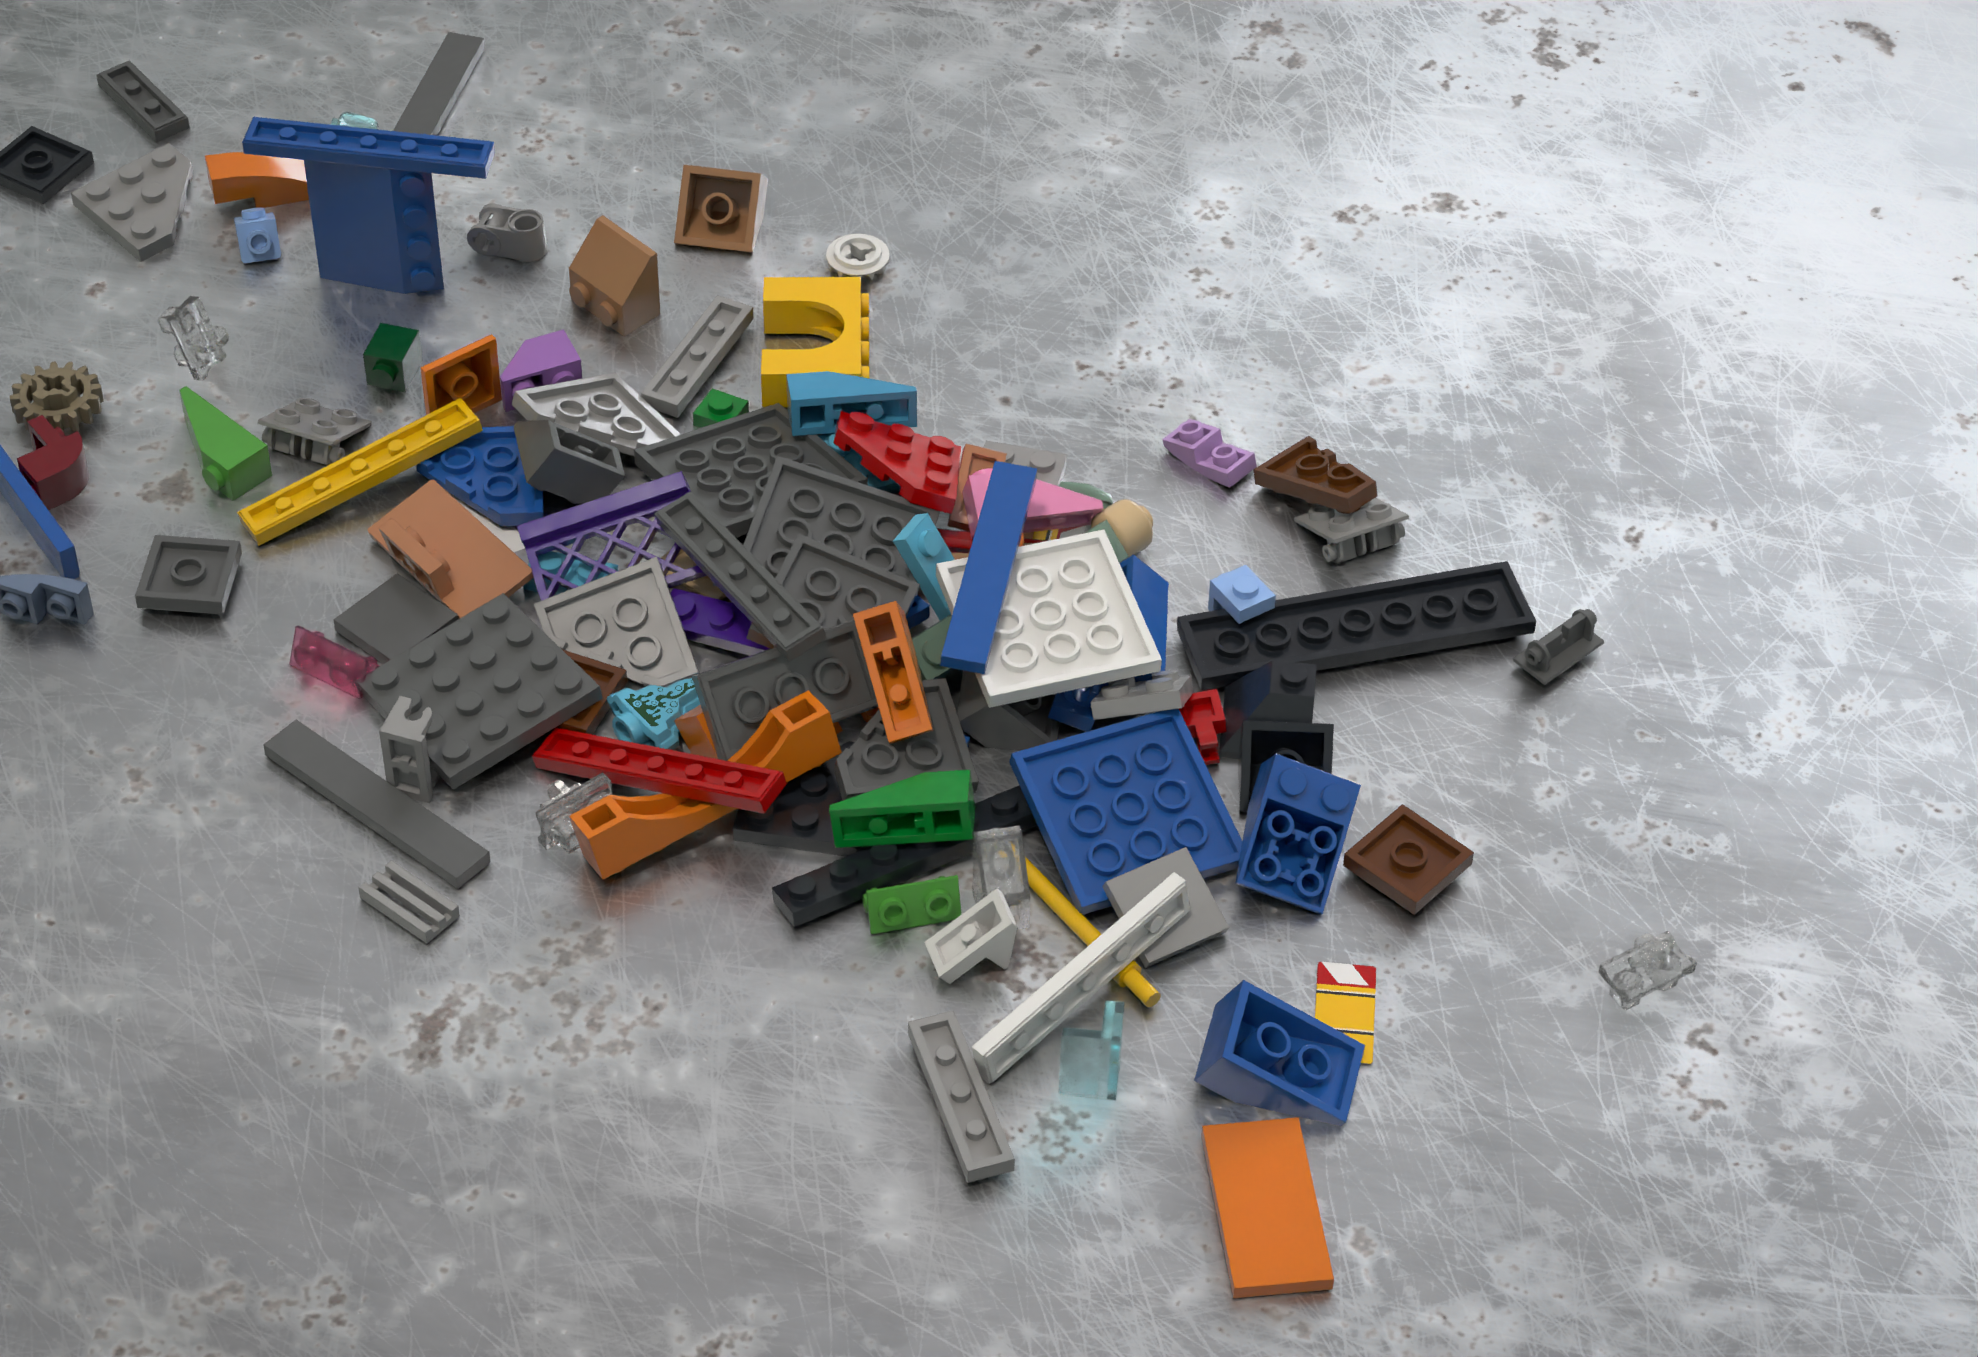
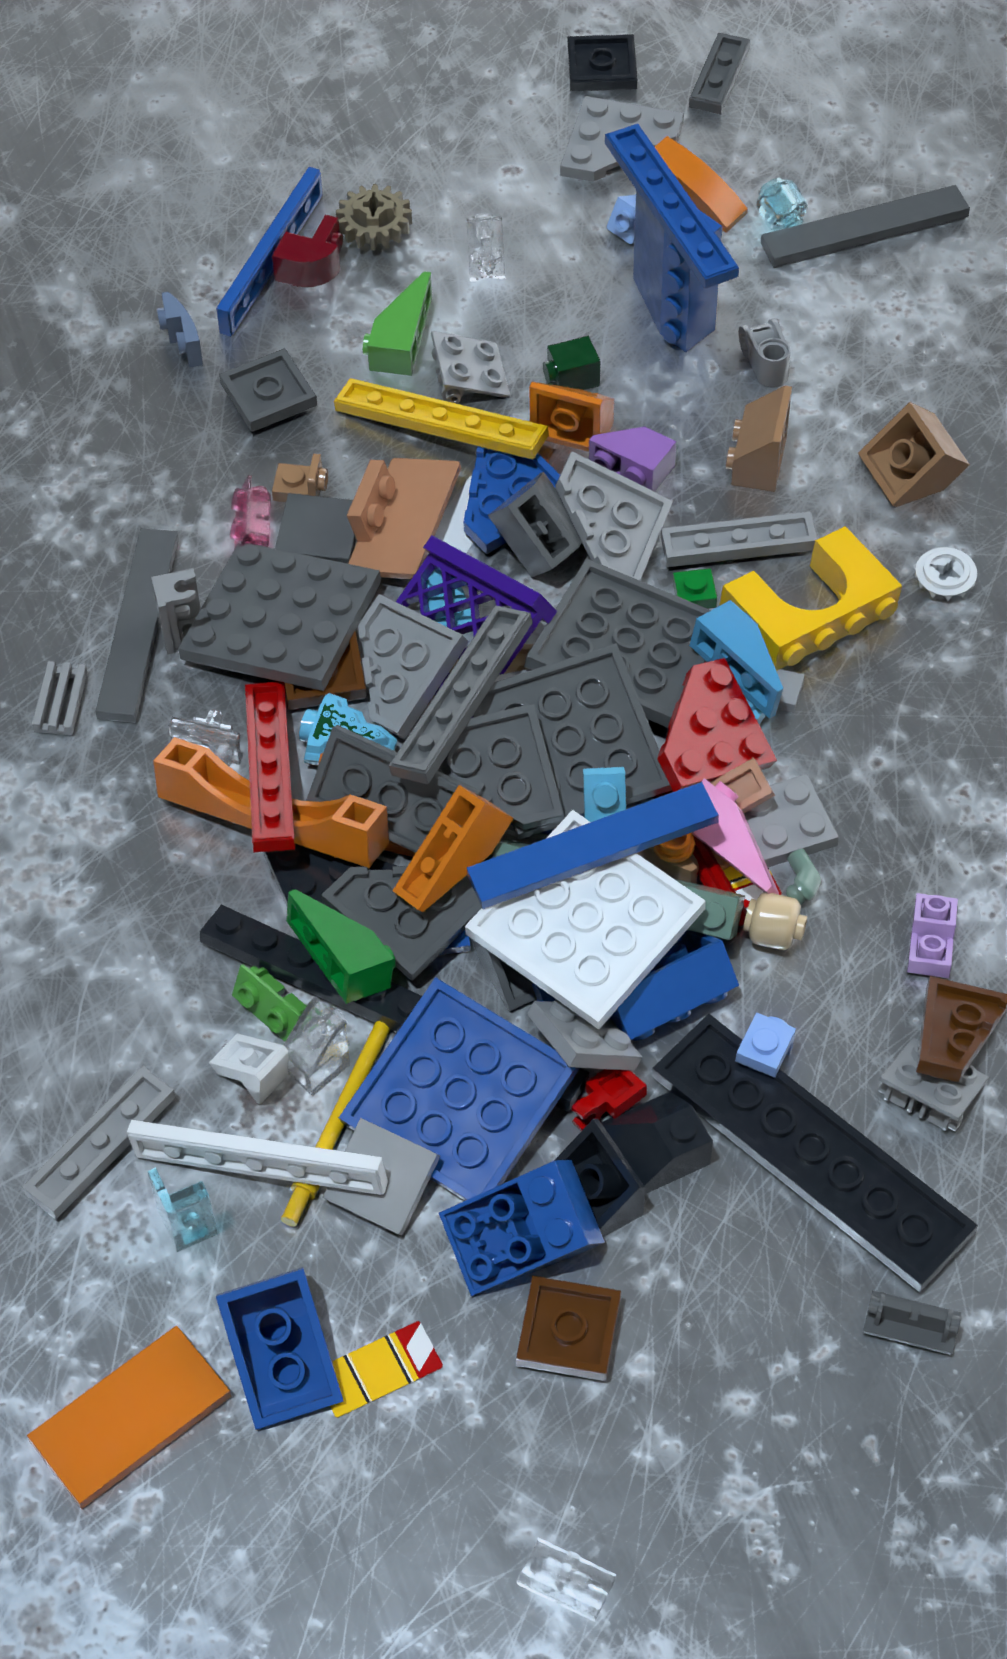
camera: 60 degrees right, 10 degrees up
none -> medium nougat bracket [272,453,328,502]

